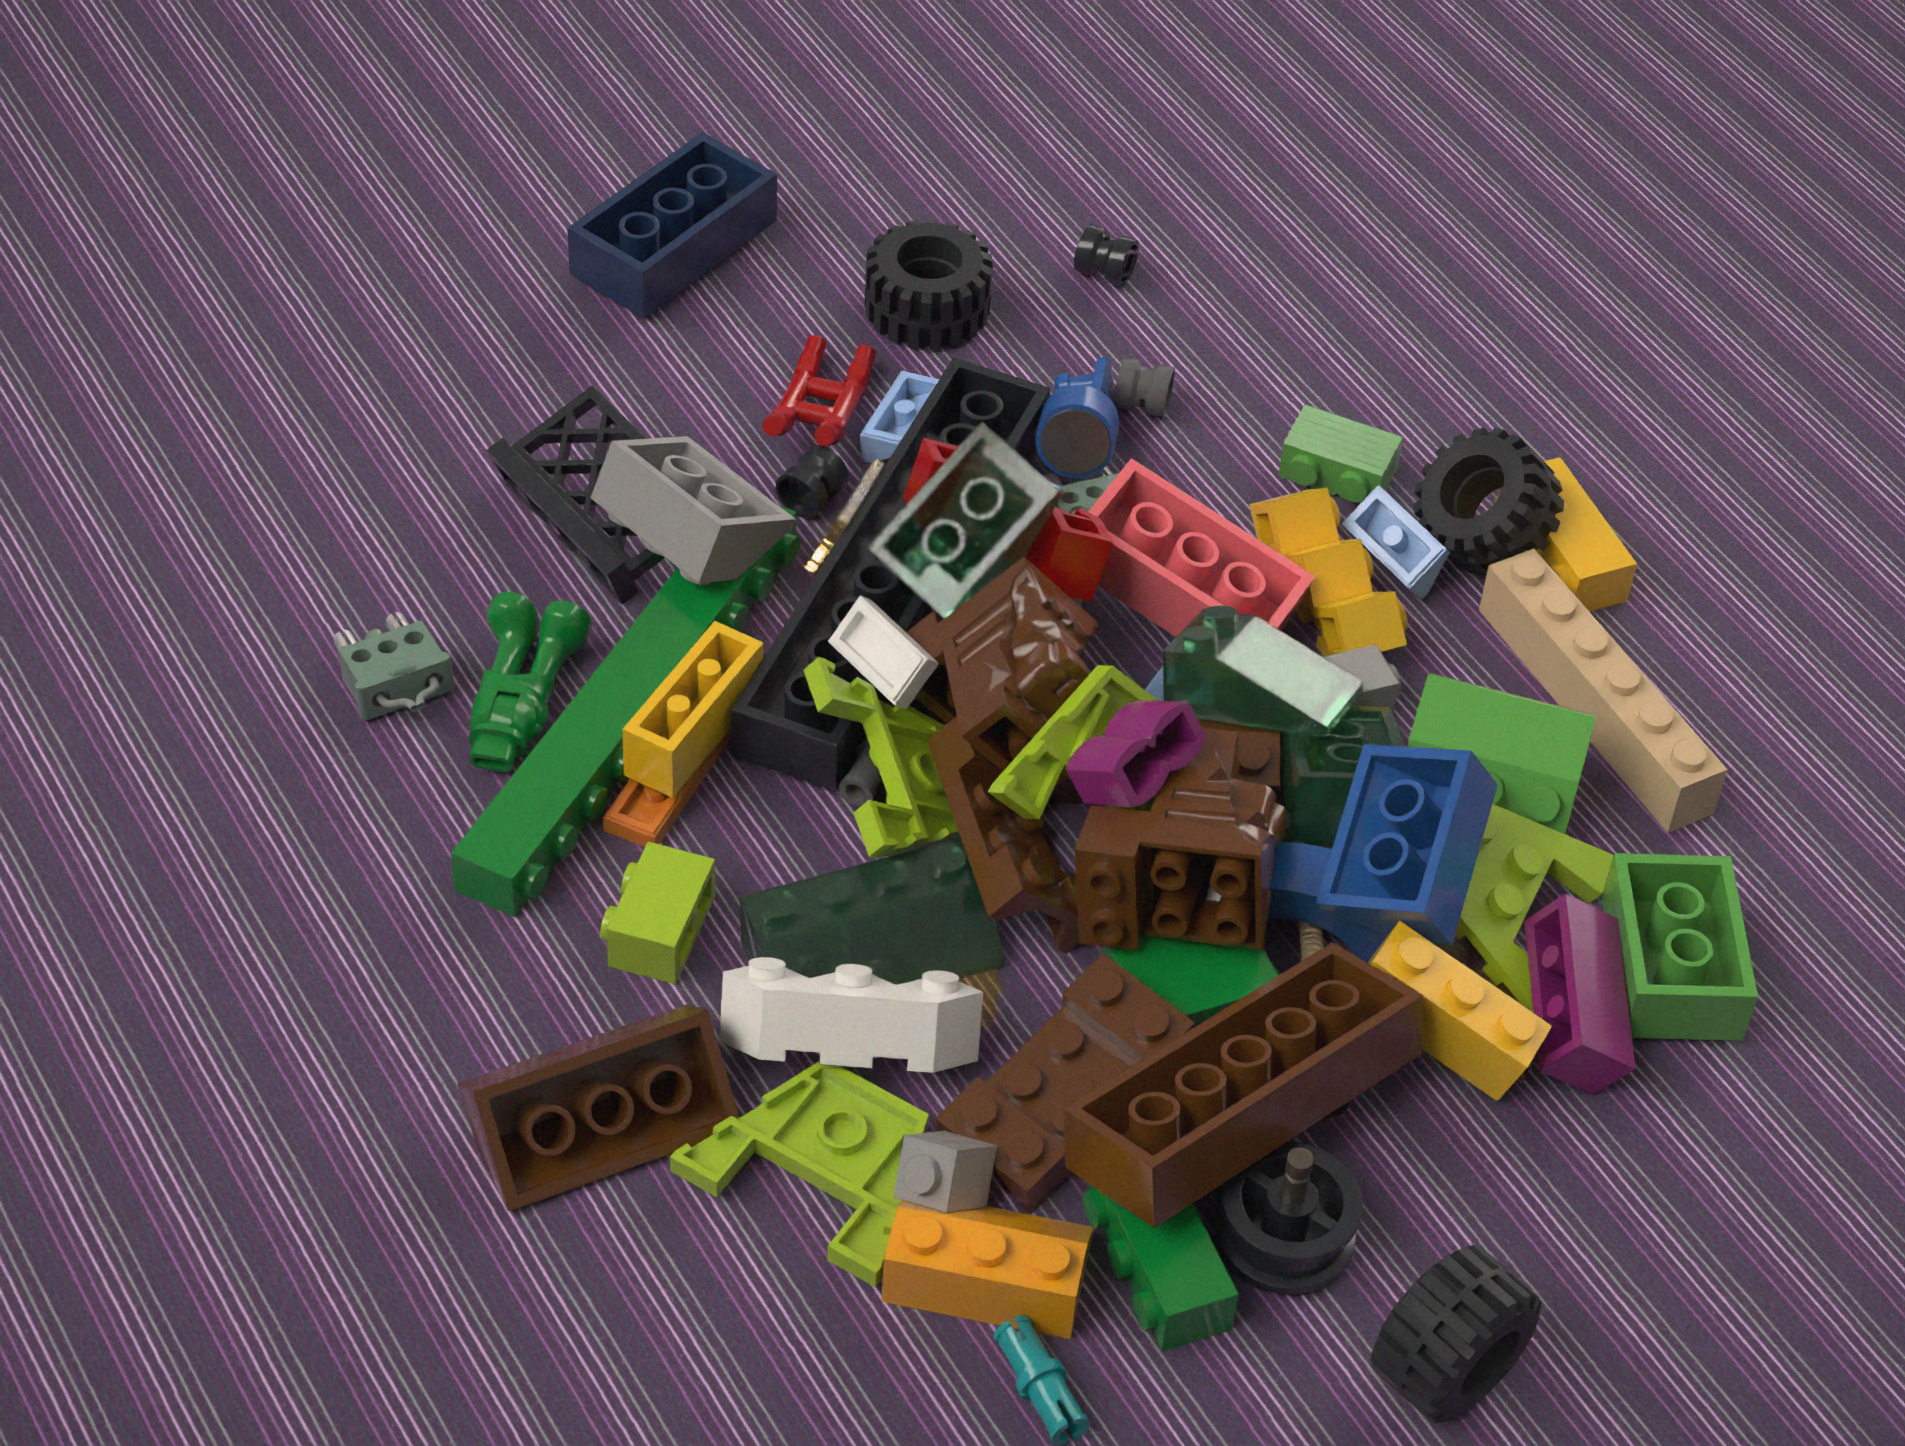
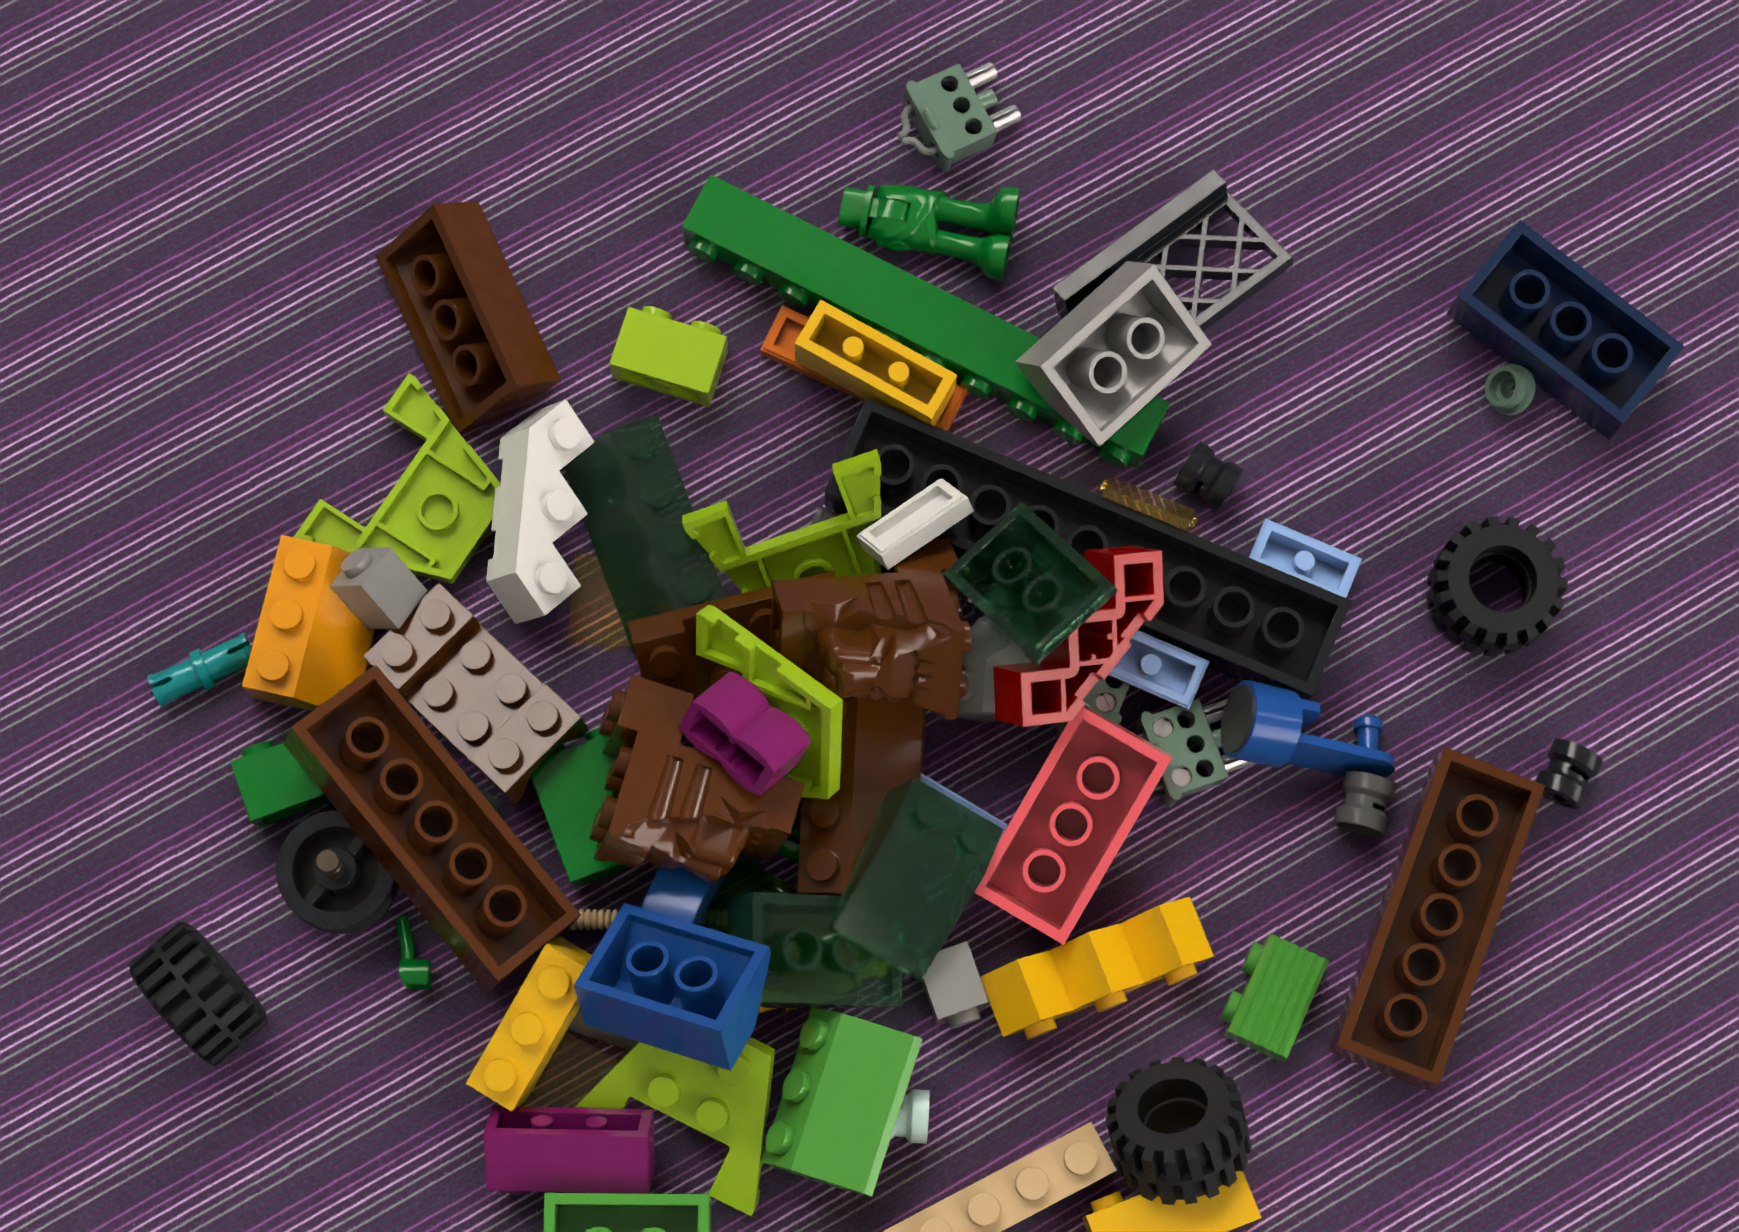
camera: 90 degrees right, 30 degrees up
red piece [763,335,876,446] -> none
light blue slope [1342,485,1450,600] -> none
none -> green hand [395,916,432,990]
none -> reddish brown brick [1328,747,1545,1090]
none -> sand green plate [1485,364,1536,415]

